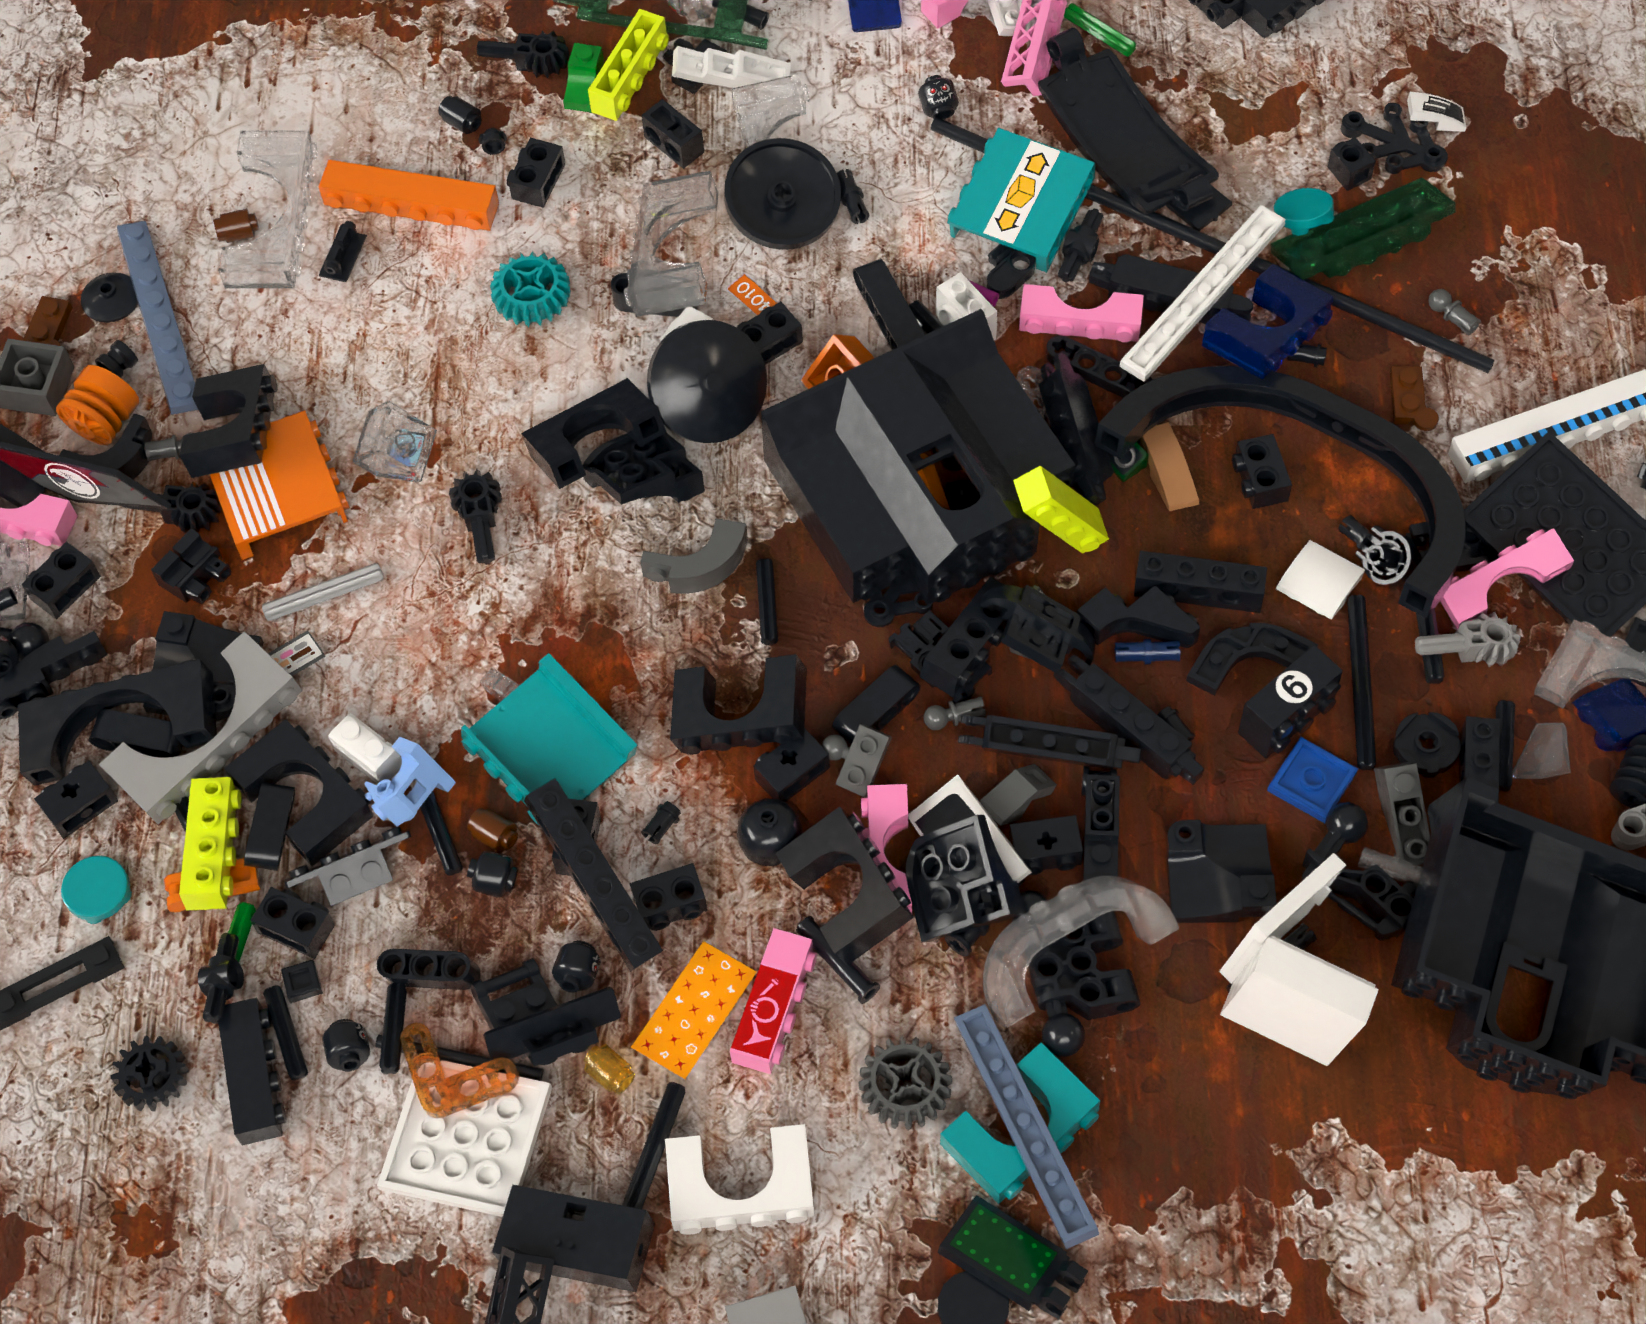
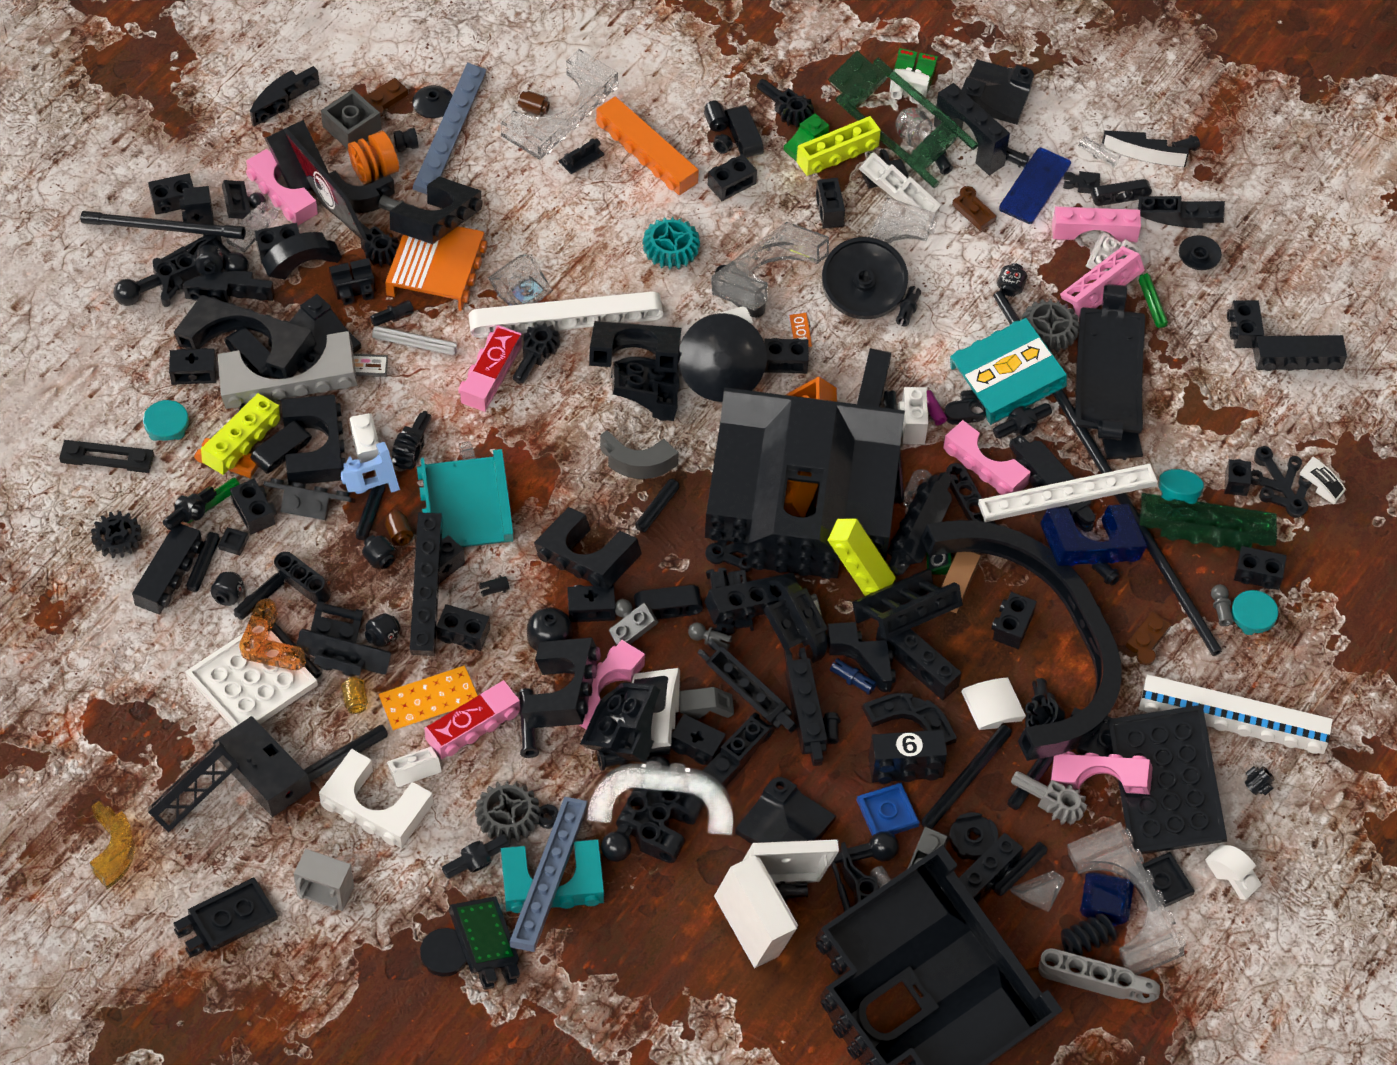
camera: 30 degrees right, 5 degrees down
none -> black arch [261,232,342,280]
none -> black axle [370,300,414,326]
none -> white slope [387,747,441,787]
none -> black gear [391,411,432,470]
none -> black axle [442,835,510,879]
none -> bright pink brick [458,325,522,412]
none -> white beam [468,292,663,338]
none -> black bush [537,804,558,829]
none -> black beam [725,105,764,158]
none -> black fence [852,569,963,639]
none -> reddish brown hinge [952,186,997,231]
none -> dark grey gear [1021,298,1080,353]
none -> teal tile [1231,590,1278,635]
none -> black brick [1234,546,1287,590]

